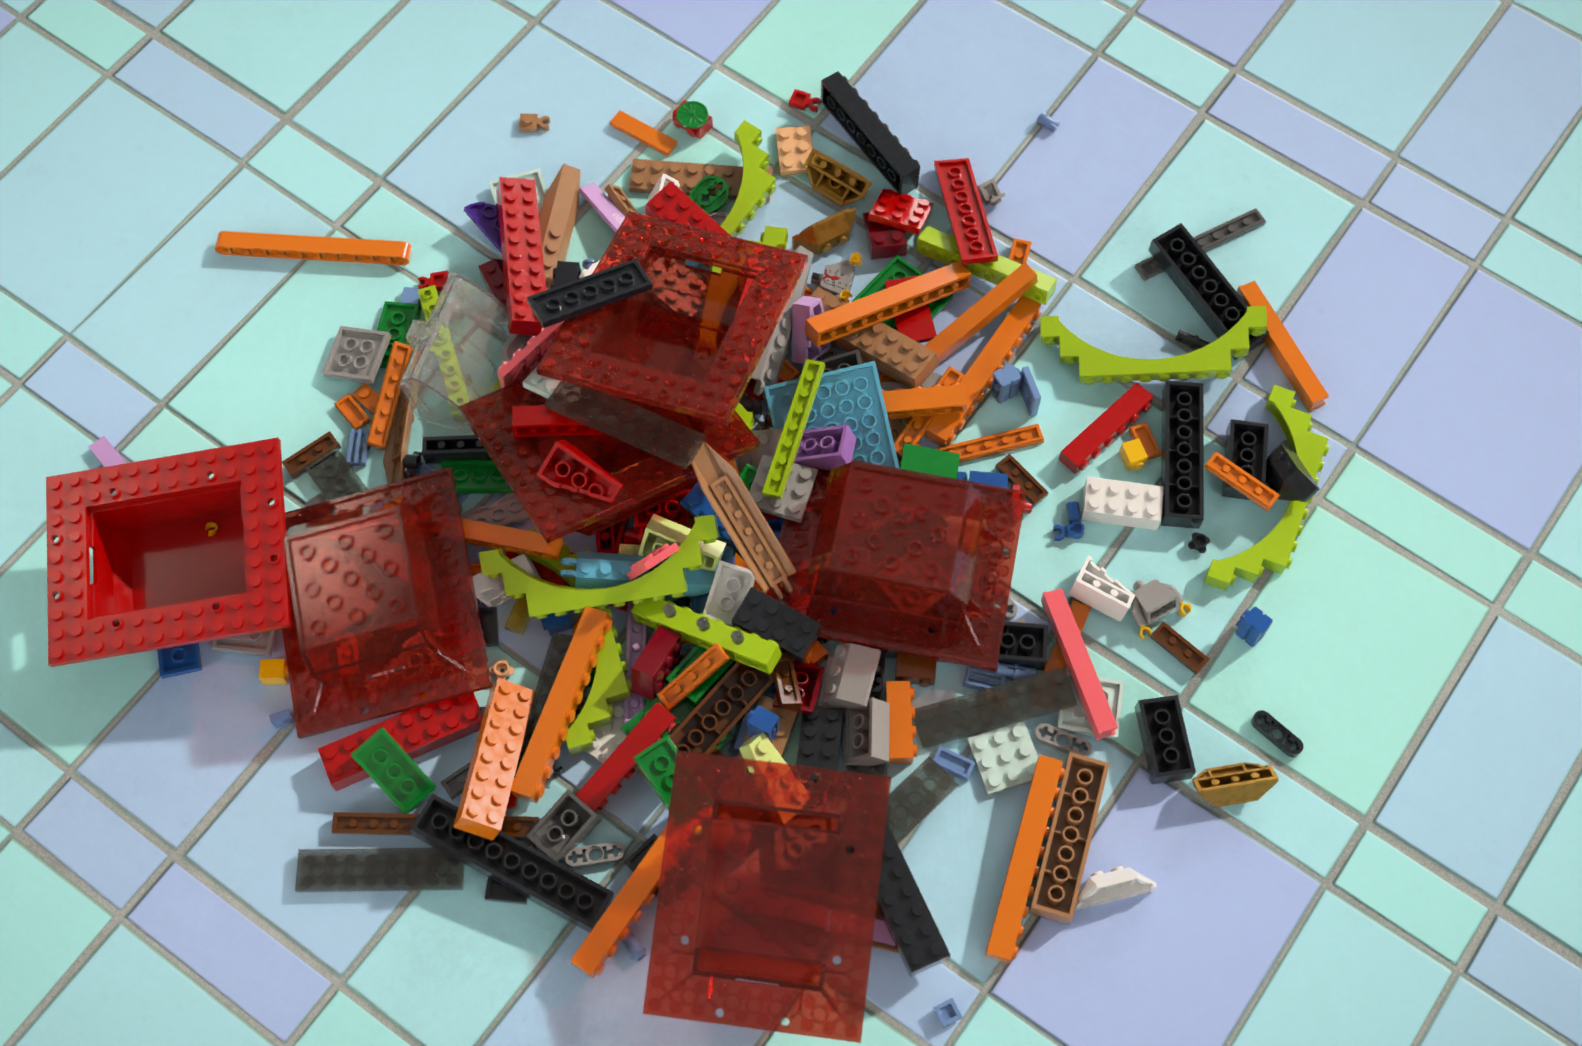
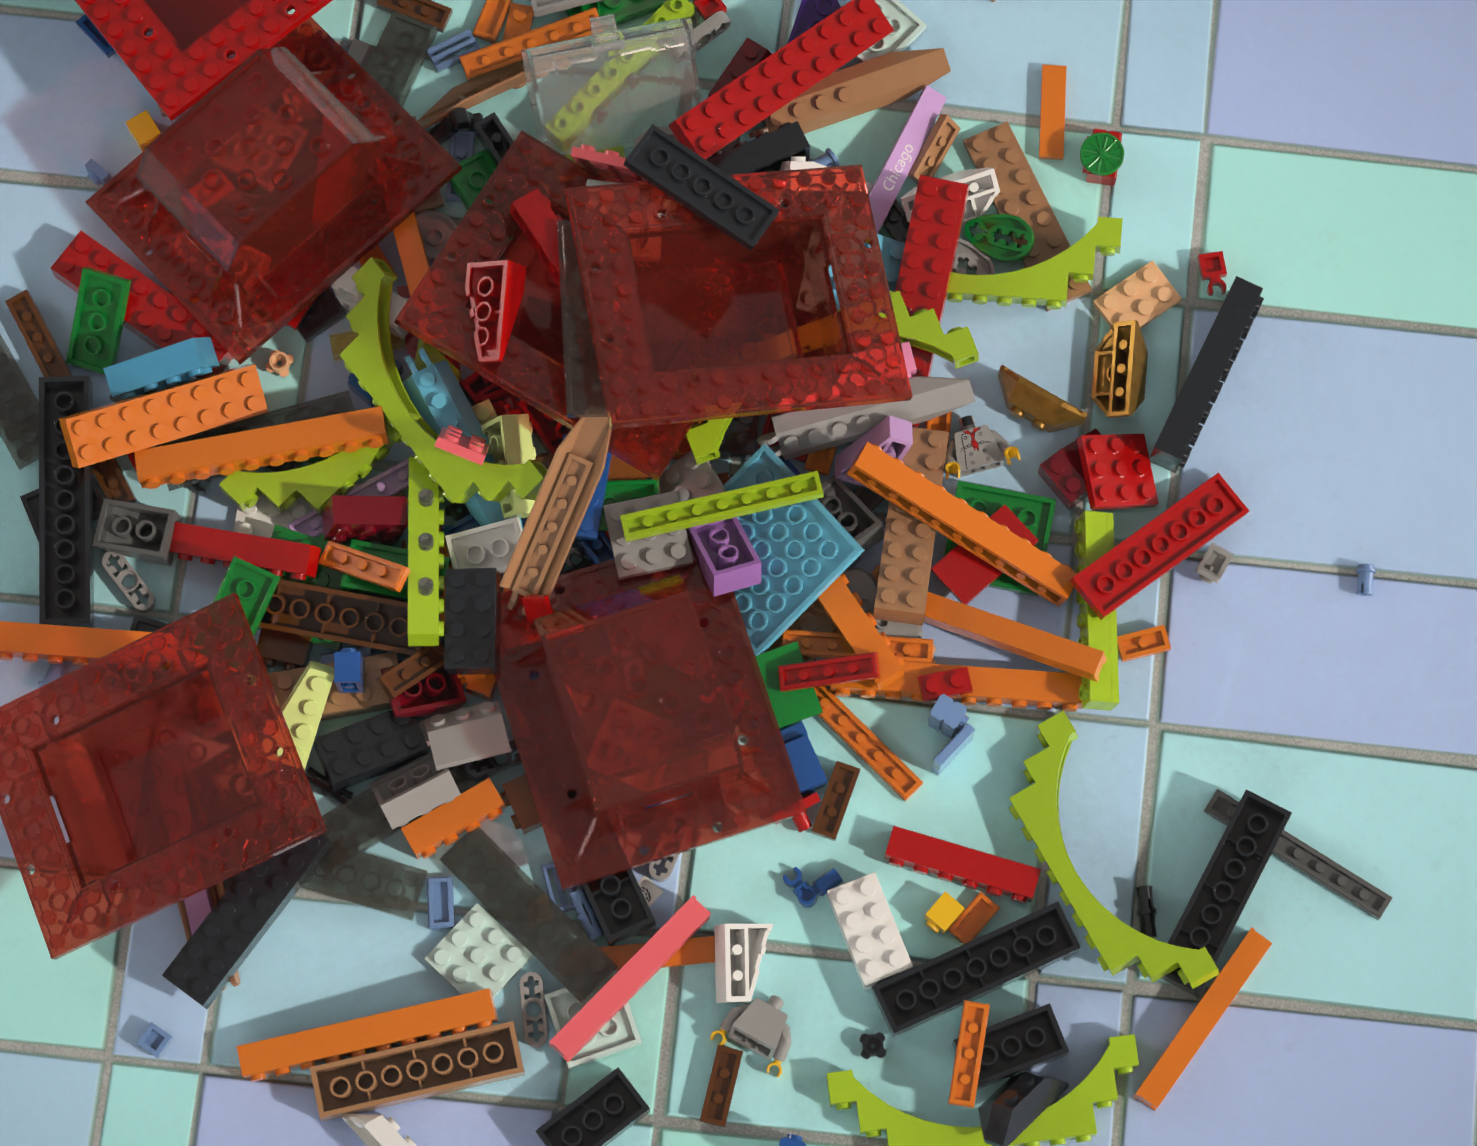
camera: 60 degrees right, 10 degrees up
none -> dark azure brick [103,337,220,400]
none -> red tile [522,594,553,622]
none -> red tile [778,652,880,692]
none -> red plate [917,667,973,703]

